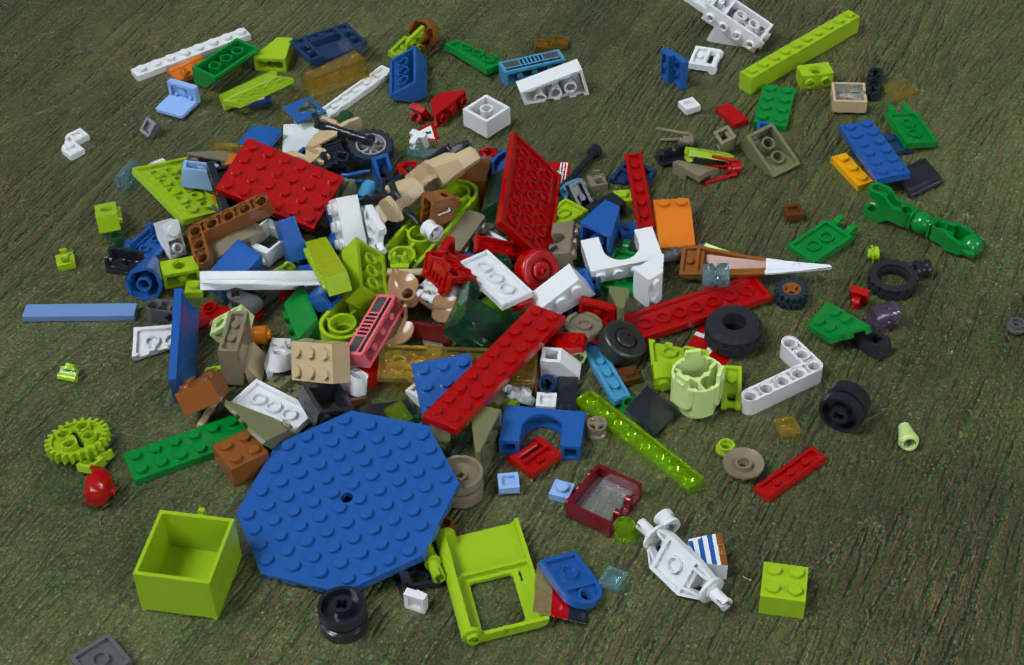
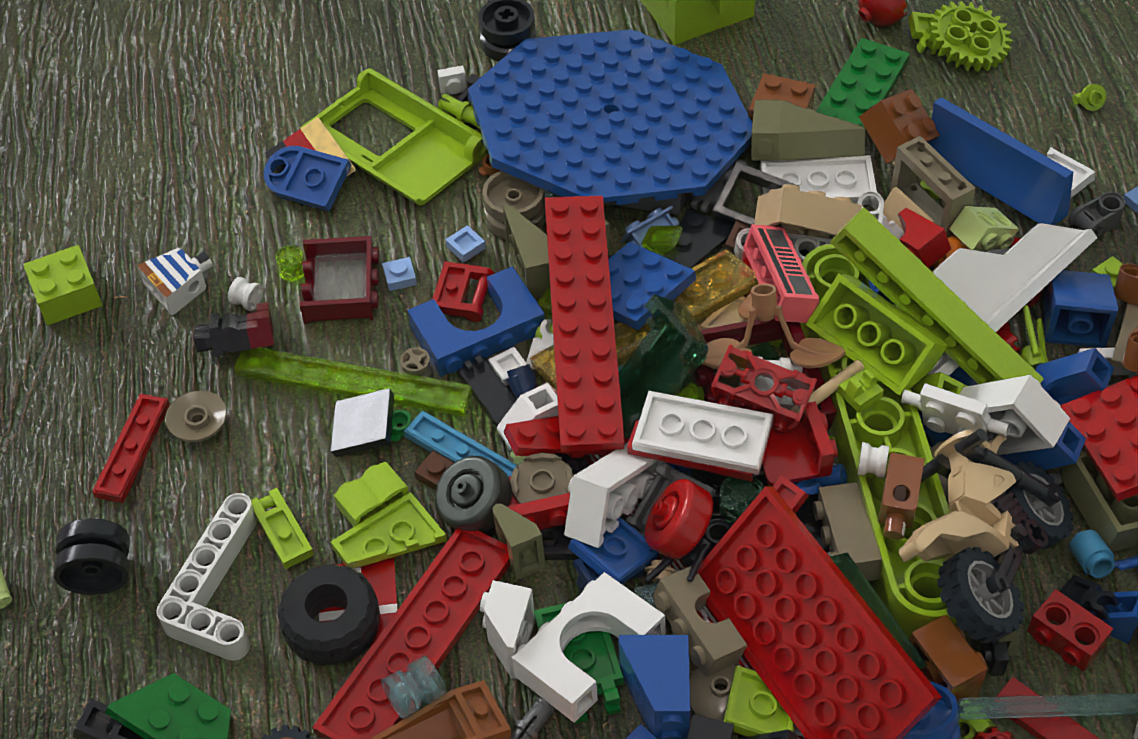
camera: 145 degrees right, 10 degrees up
clear light blue plate [599,565,628,594] -> none
white plate [635,518,732,611] -> none
yellowish green piece [670,348,725,419] -> none
lime plate [716,438,736,457] -> none
clear yellow plate [774,416,801,439] -> none
none -> black hips [194,302,274,357]
none -> red arch [898,207,952,268]

